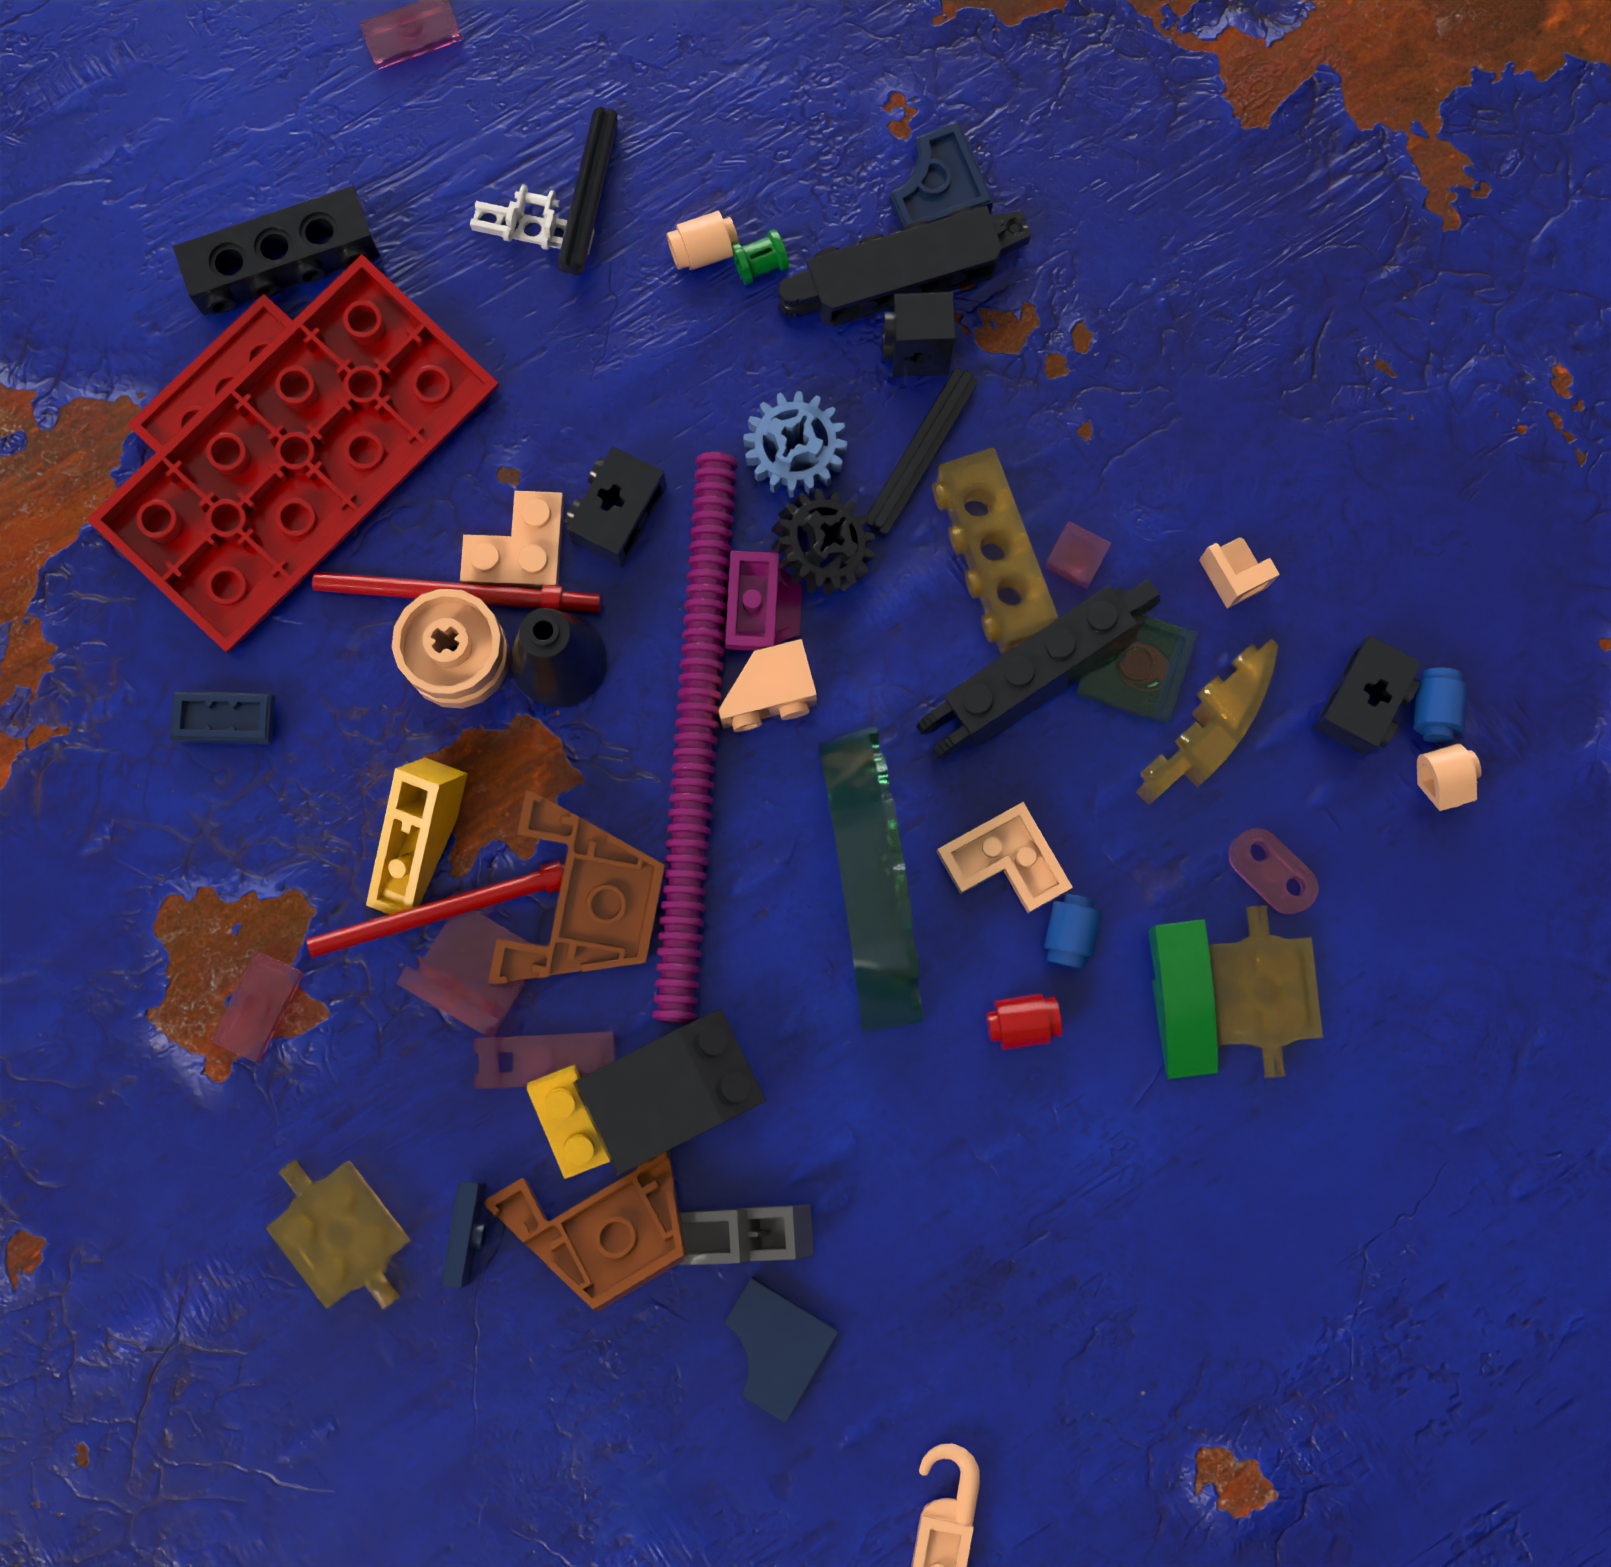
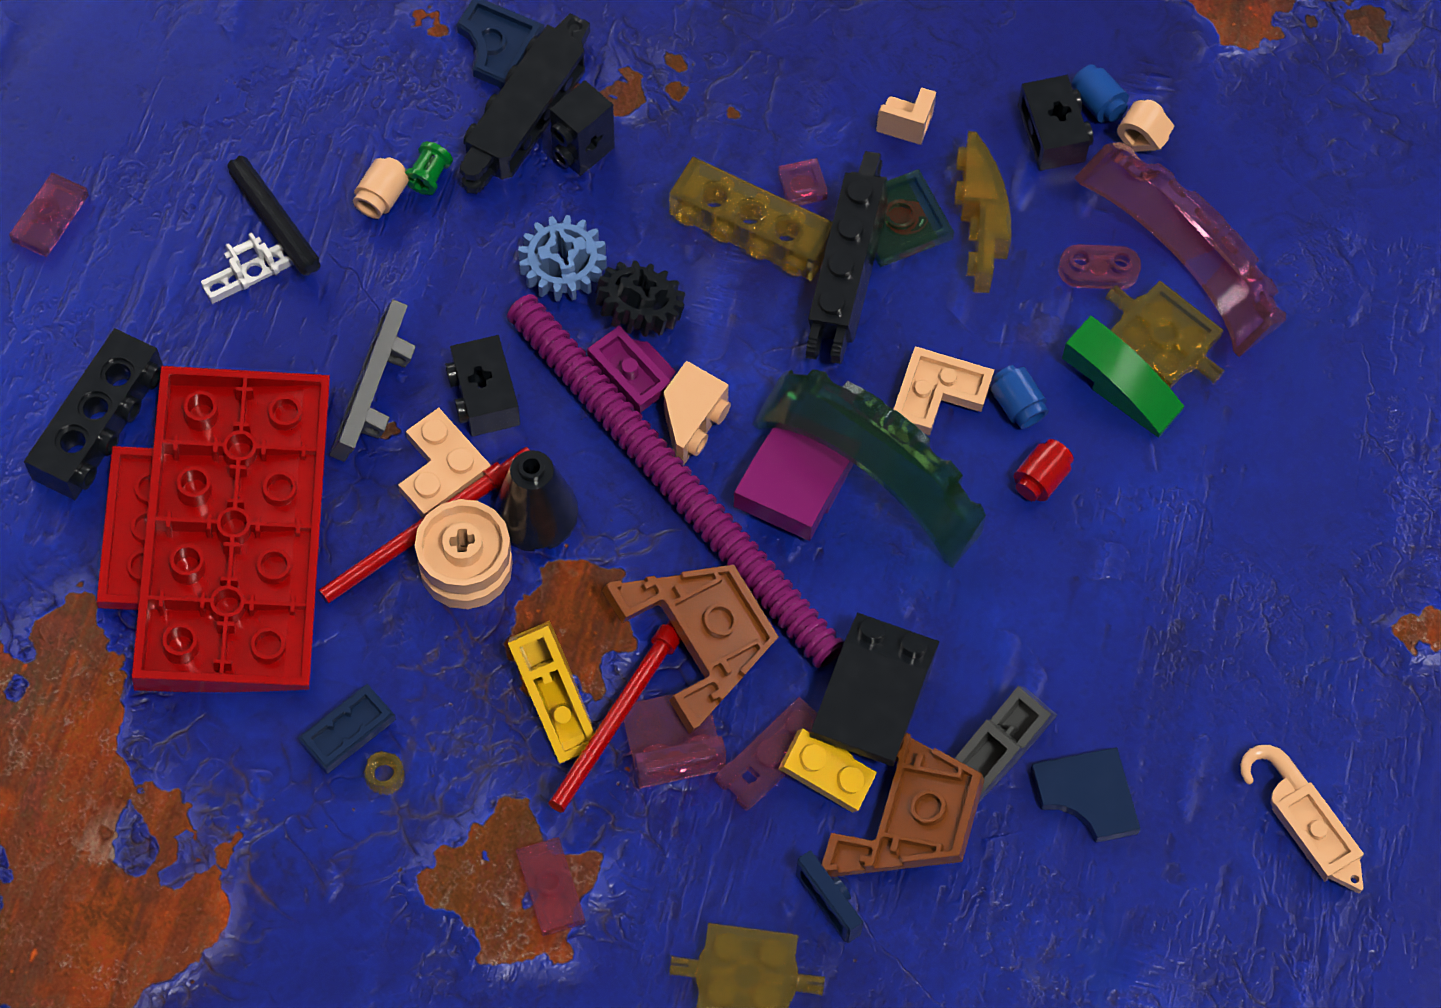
camera: 45 degrees left, 15 degrees down
black axle [866,368,977,535] -> none
none -> hinge [329,299,416,462]
none -> clear yellow axle [364,751,405,795]
none -> magenta slope [734,409,863,541]
none -> clear pink windscreen [1075,142,1286,357]

